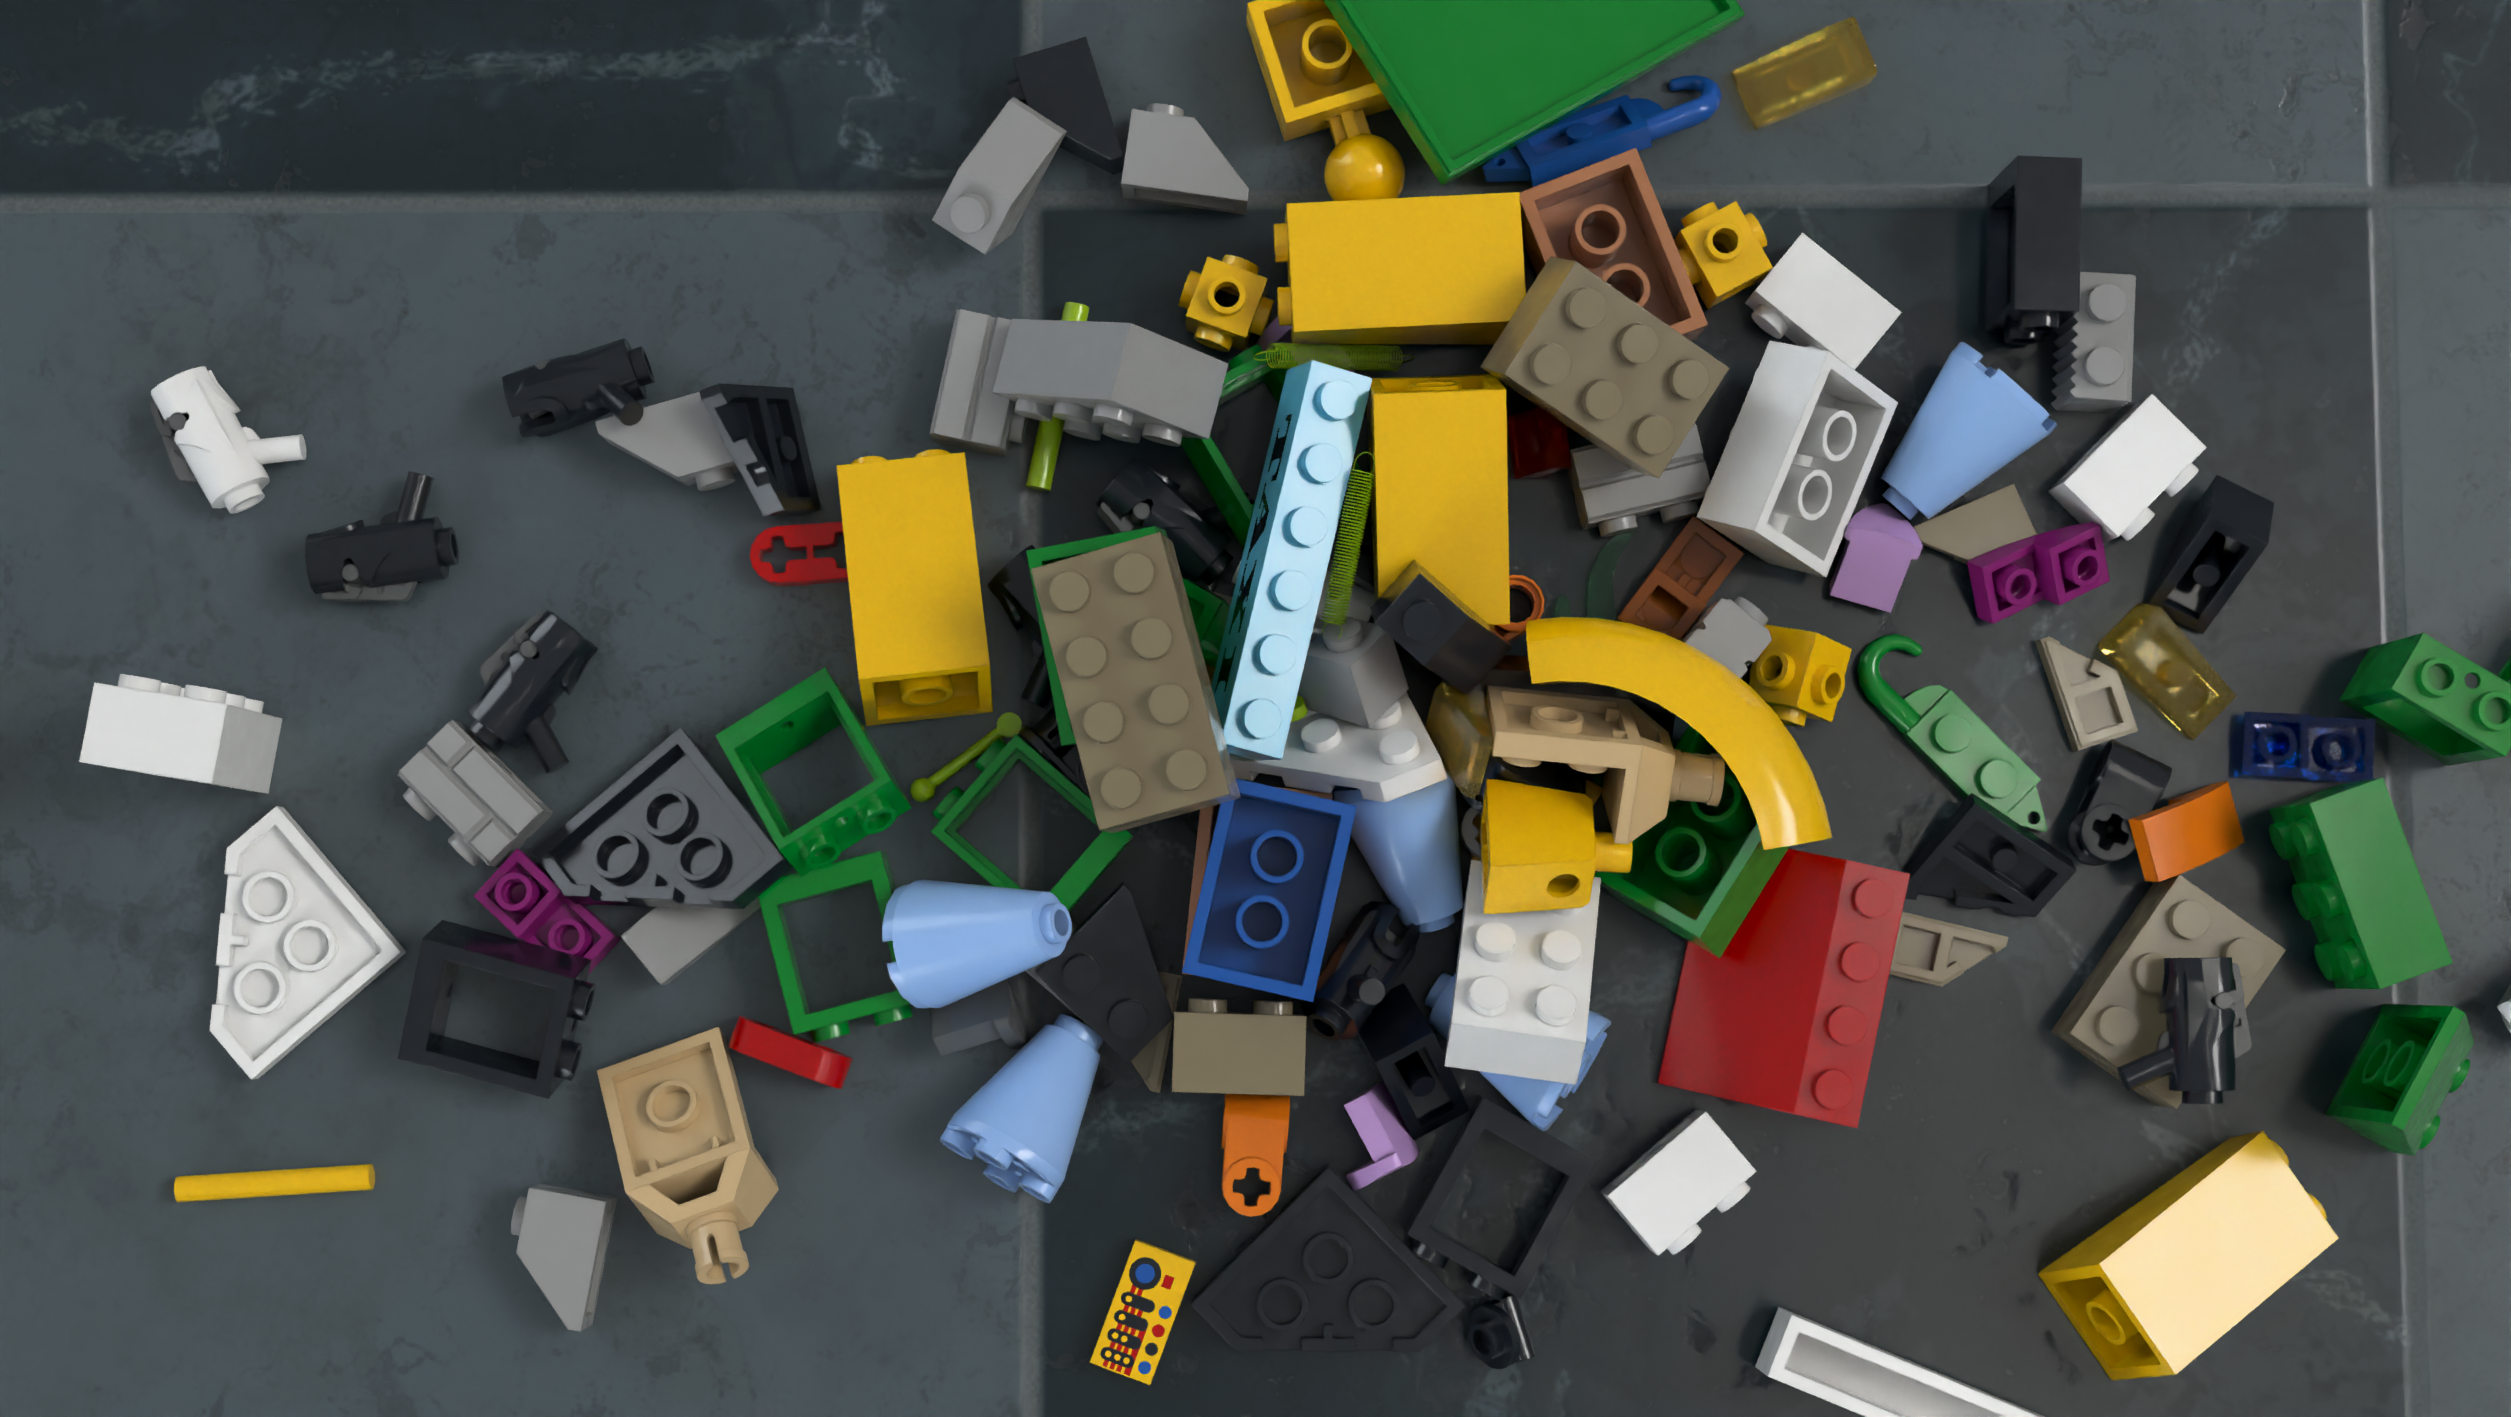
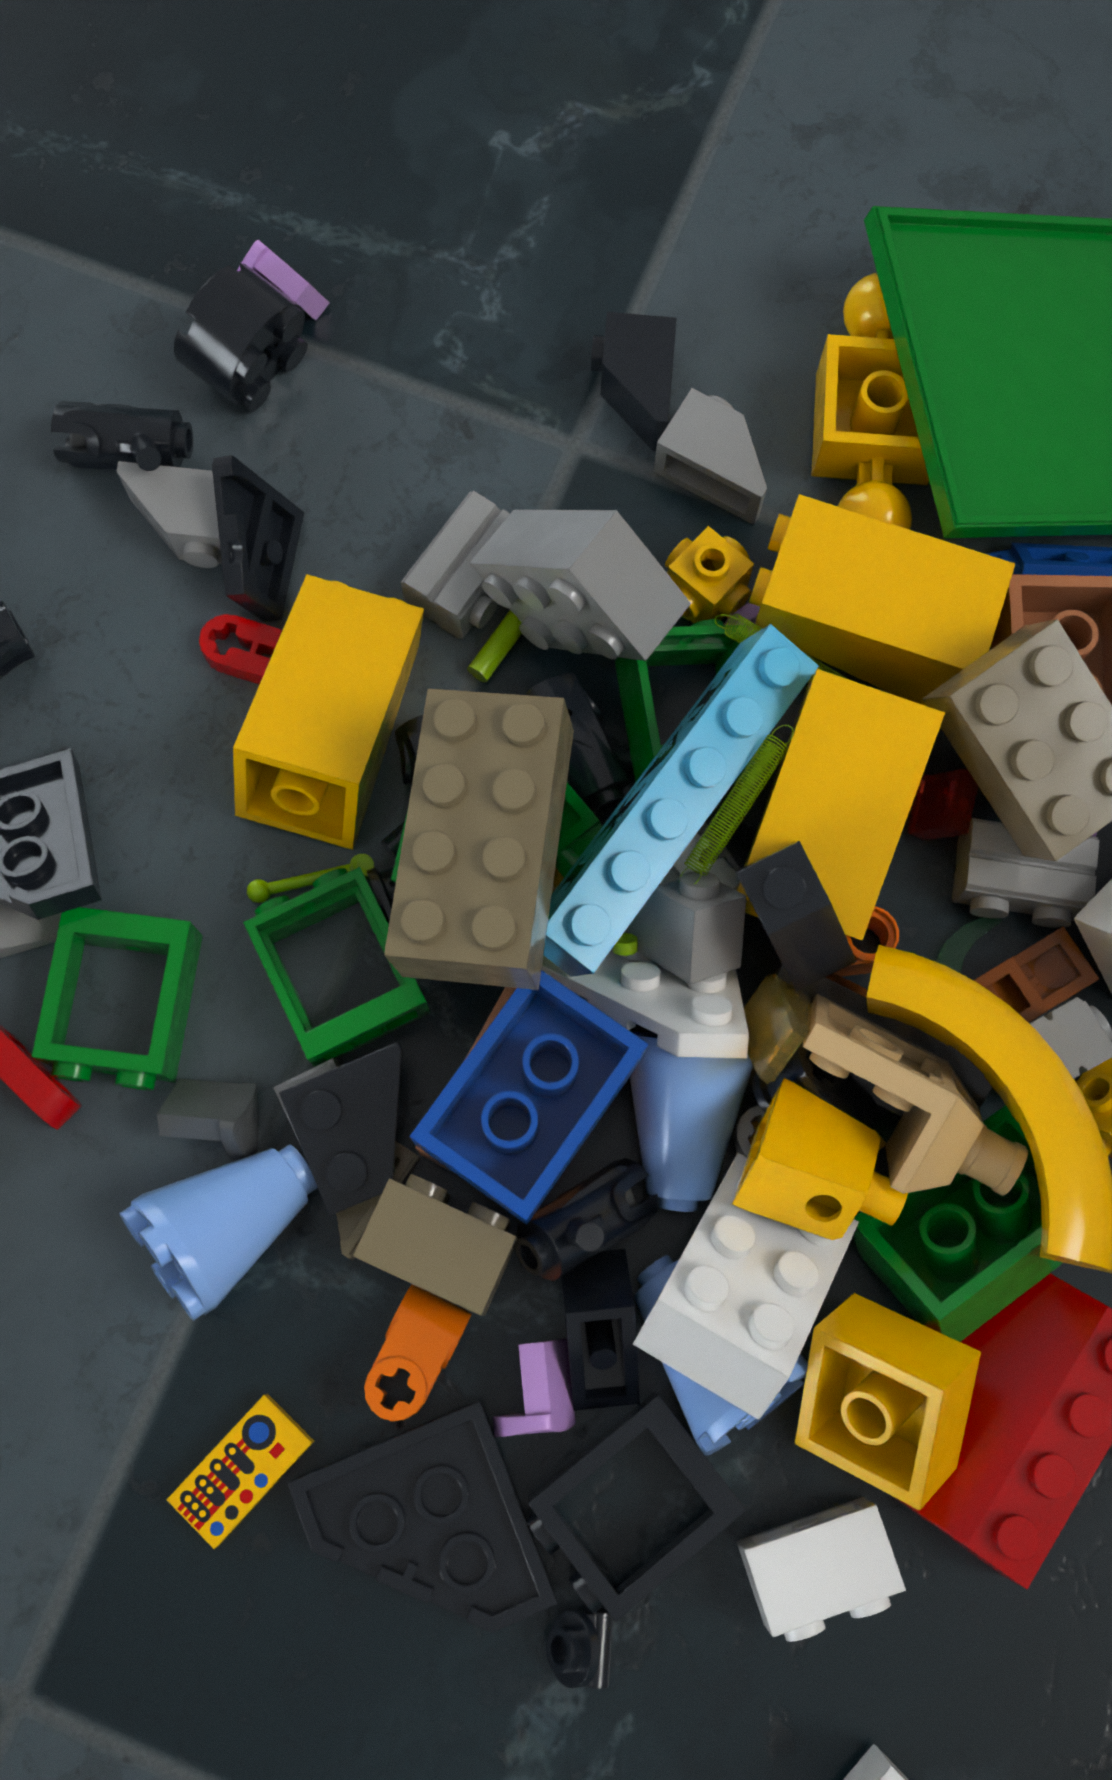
camera: 30 degrees right, 10 degrees down
green window [715,667,912,877] -> none
light blue cone [882,879,1072,1009] -> none
light grey slope [932,97,1067,255] -> none
none -> black brick [174,263,308,412]
none -> lavender tile [237,240,330,320]
none -> yellow brick [795,1293,981,1511]

